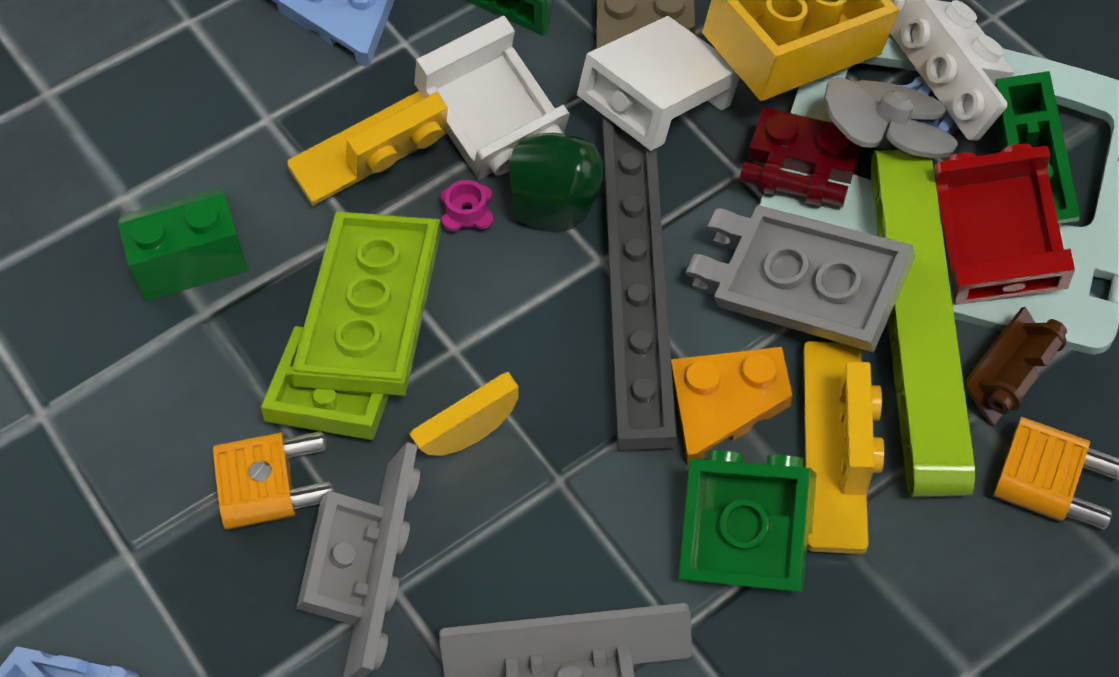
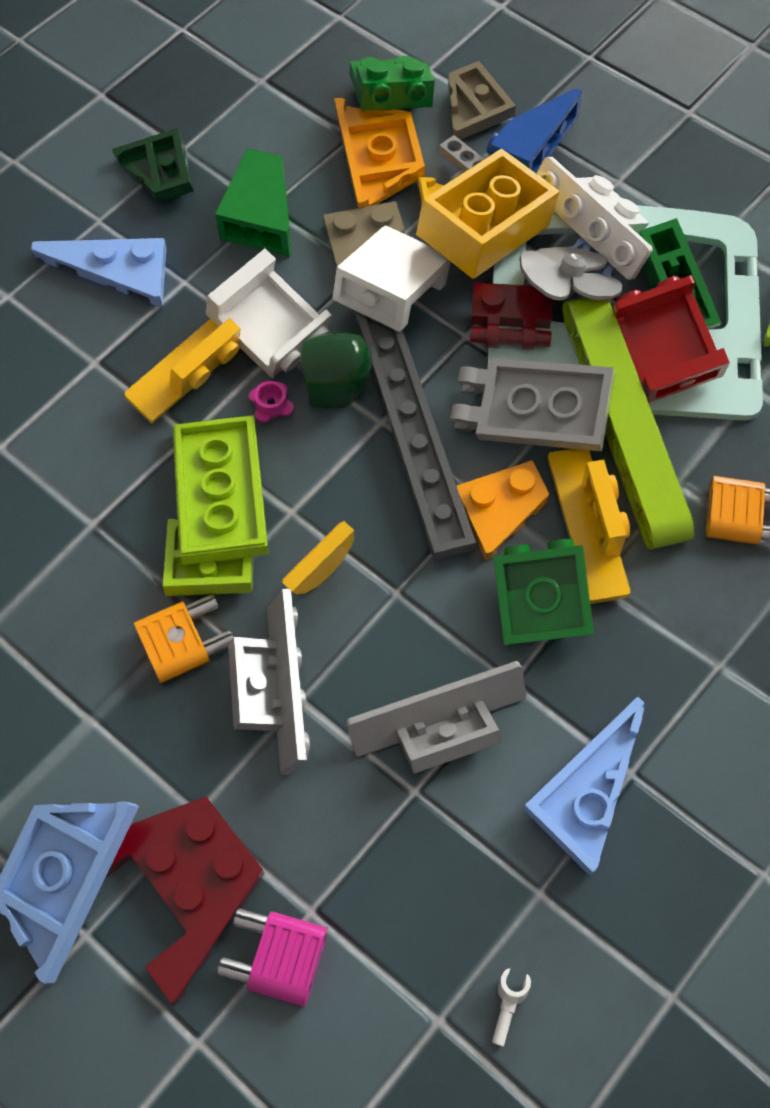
camera: 15 degrees left, 5 degrees up
green slope [118,185,249,302] -> none
reddish brown hinge [963,307,1067,426] -> none

